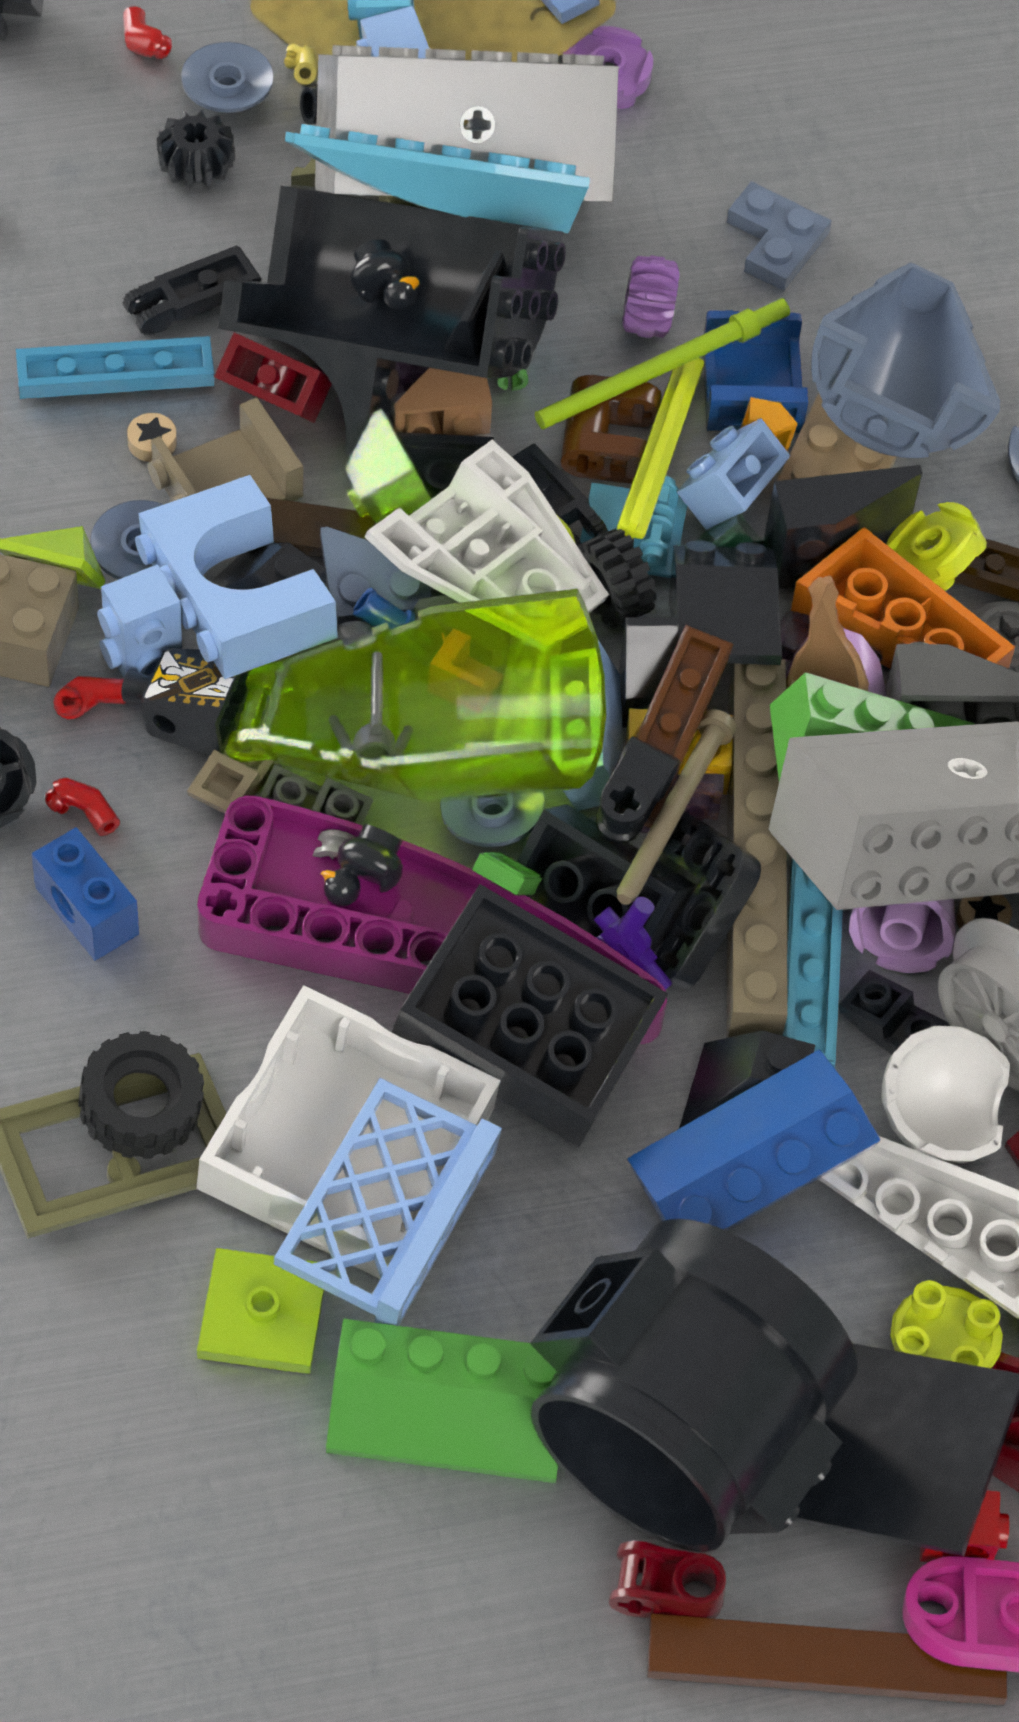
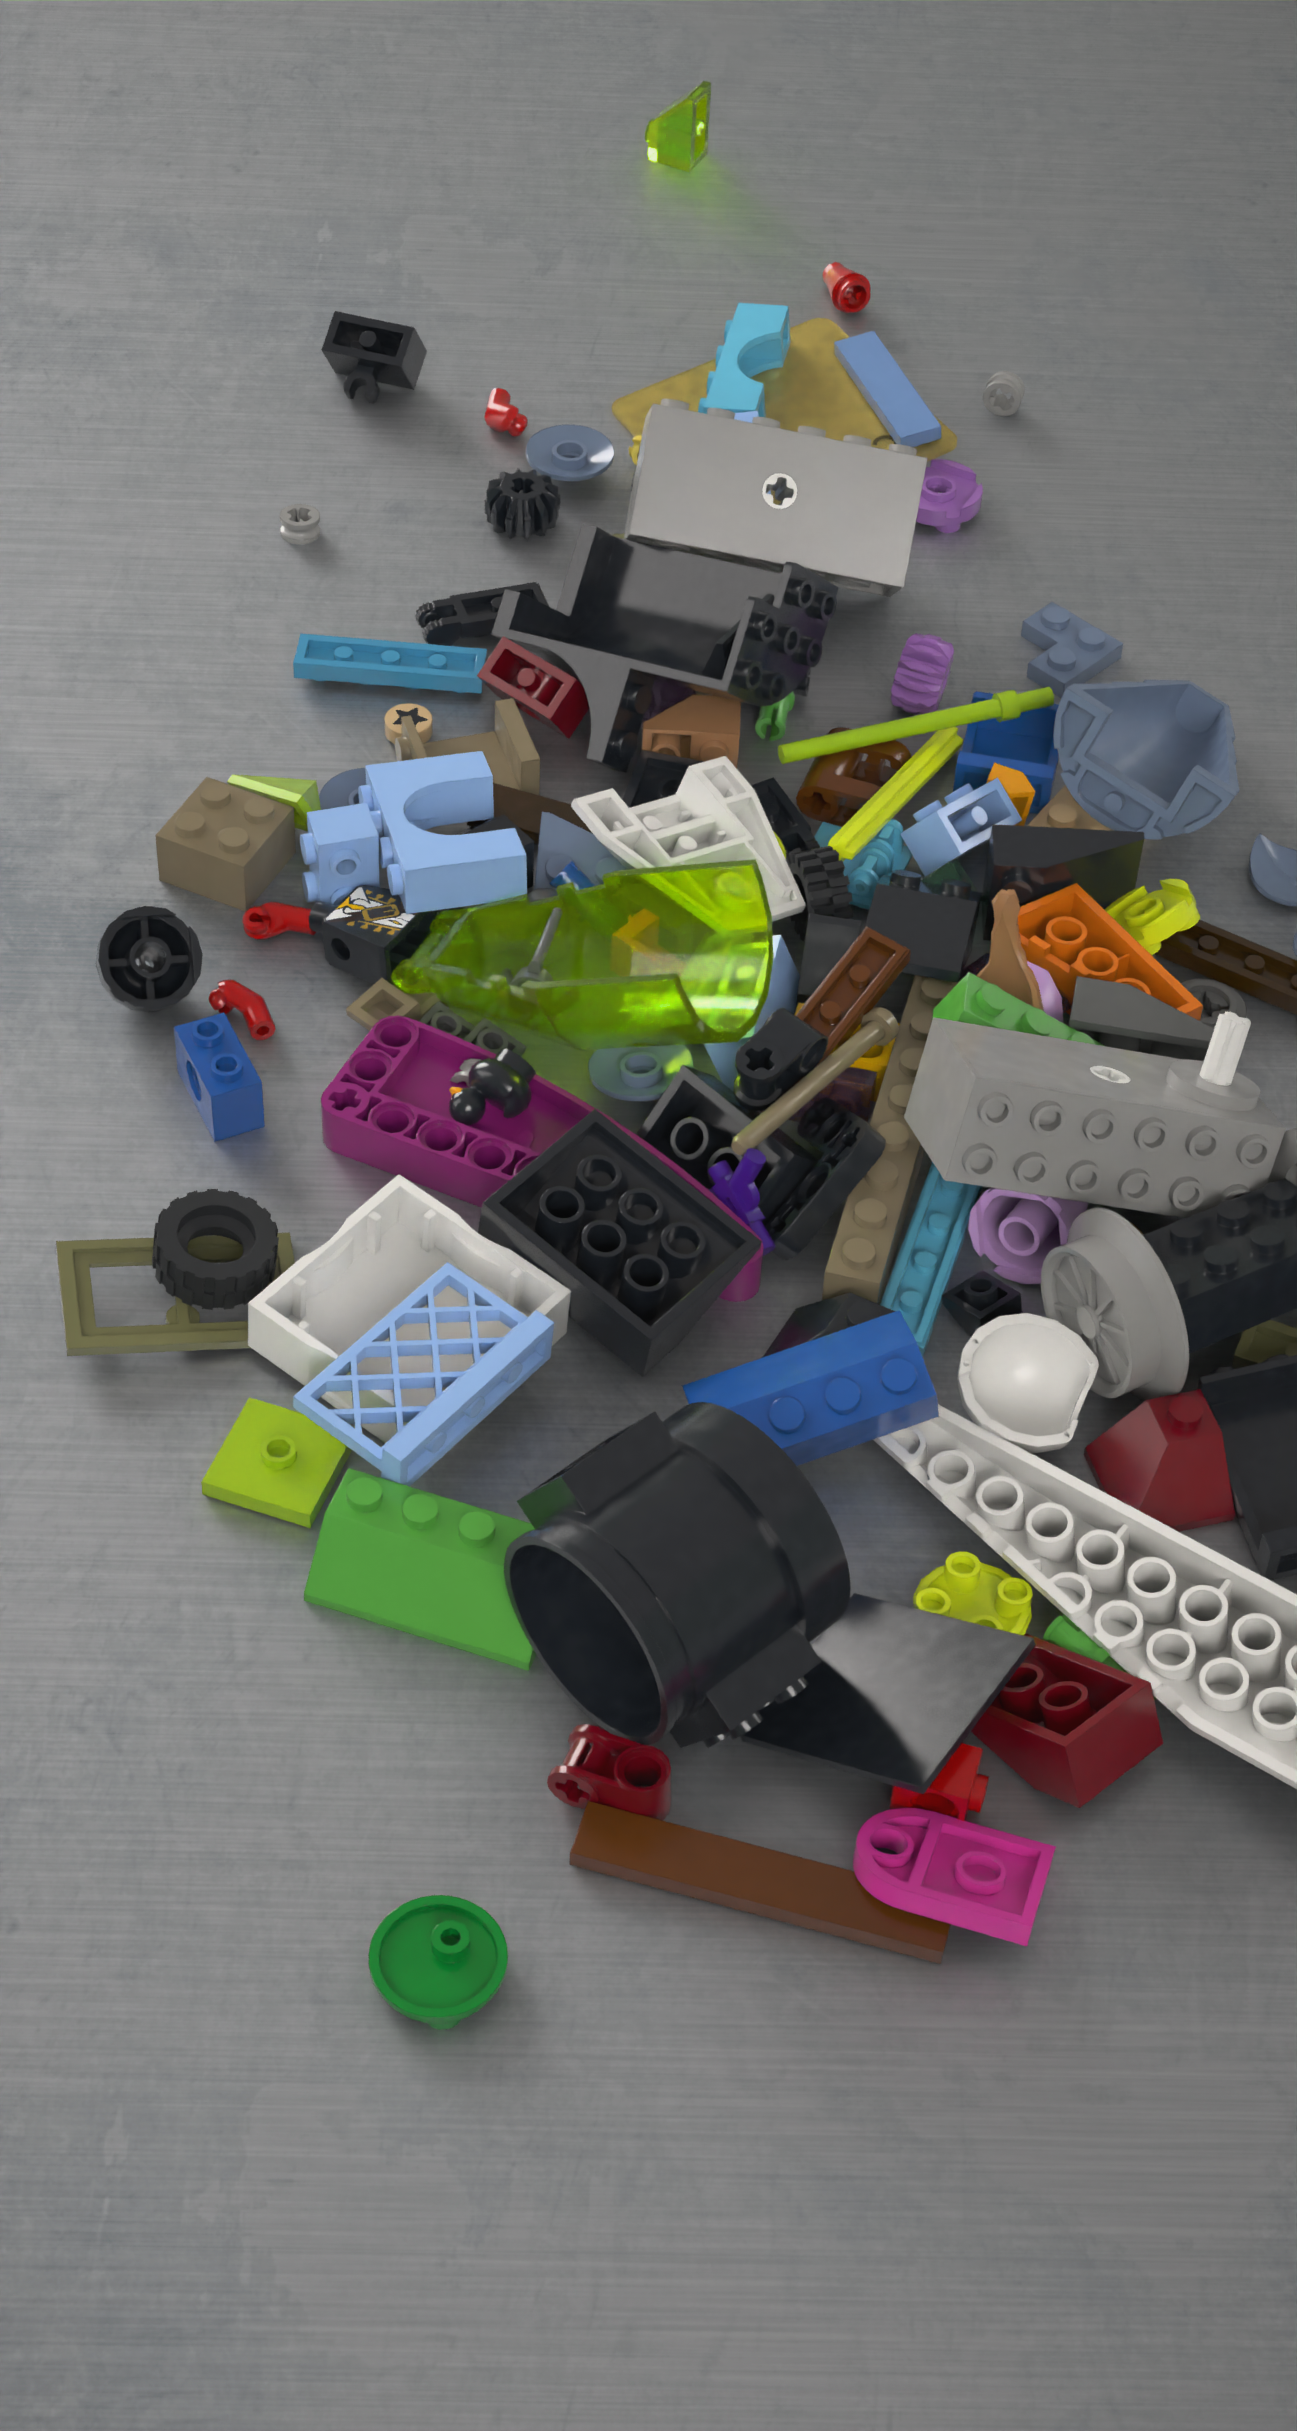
camera: 15 degrees right, 10 degrees down
medium azure wedge [285,124,590,233] -> none
clear neon green slope [345,409,431,524] -> none
black animal [351,239,419,311] -> none
bright green tile [472,852,542,895] -> none

